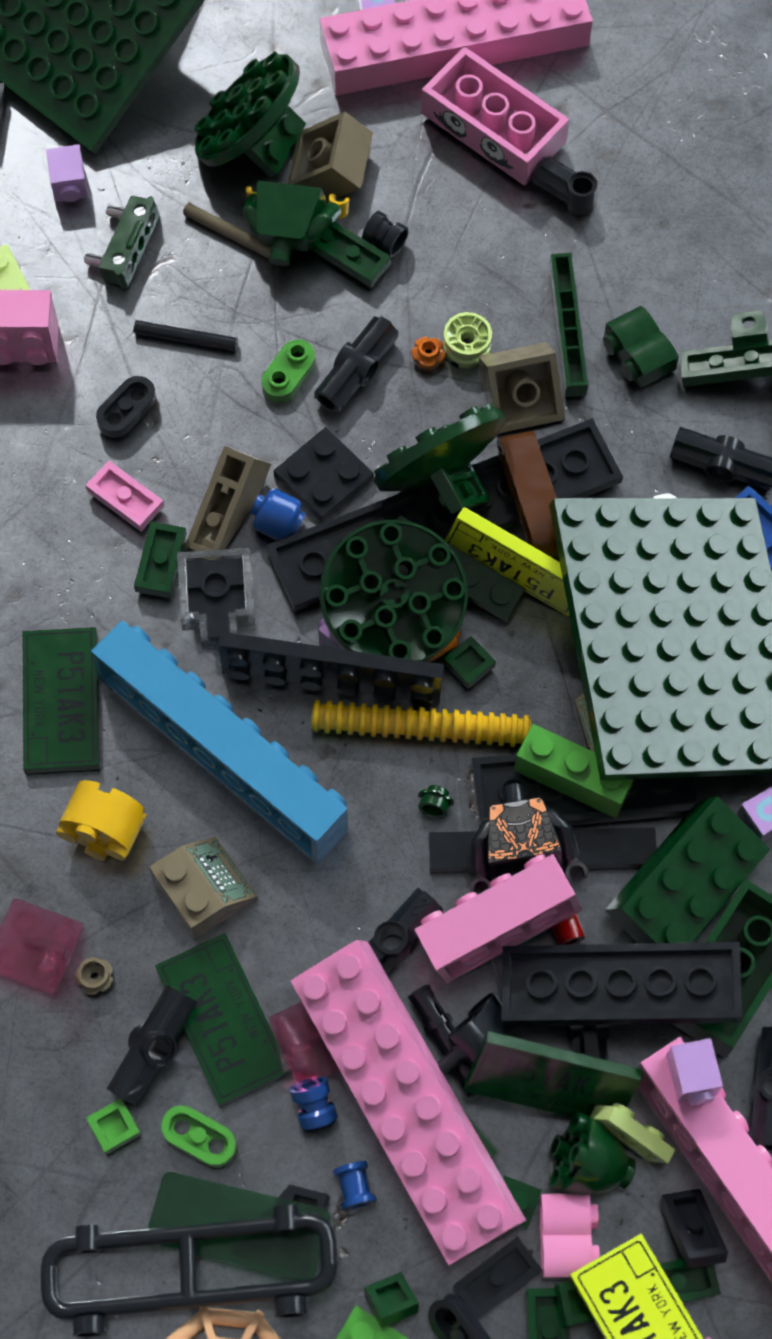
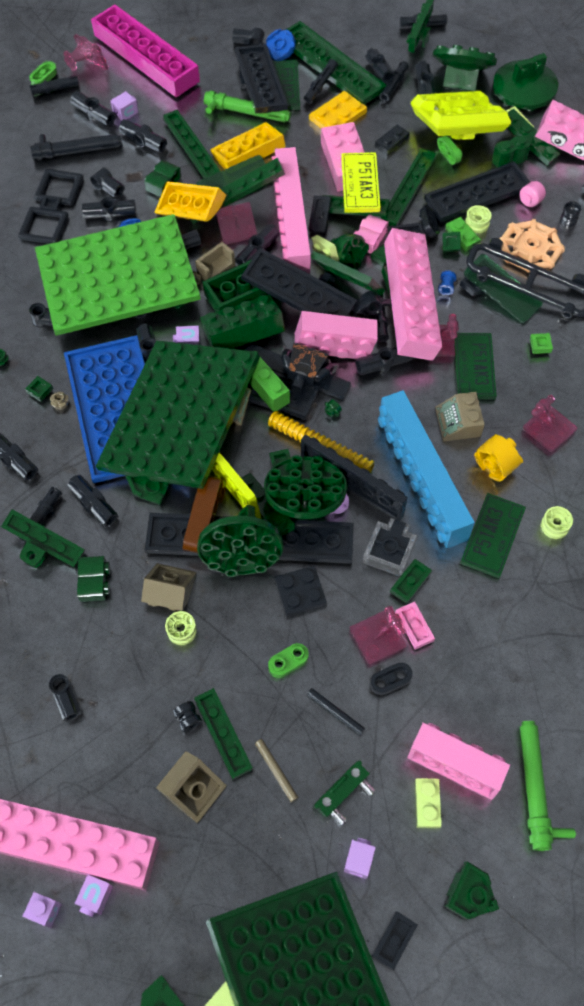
camera: 150 degrees left, 5 degrees down
dark tan plate [75,957,113,995] -> none
black piece [106,985,198,1106] -> none
bright green plate [161,1105,236,1168] -> none
dark tan slope [185,446,272,560] -> none
dark green bracket [194,51,307,177] -> none
dark green torso [243,181,349,266] -> none
blue head [249,488,305,541] -> none
blue wheel [289,1076,338,1130] -> none
black piece [314,316,399,413] -> none
orange plate [411,337,446,370] -> none
bright pink brick [421,47,569,186] -> none
dark green piece [549,253,588,397] -> none
lavender brick [666,1038,723,1106] -> none
none -> clear pink plate [349,606,407,665]

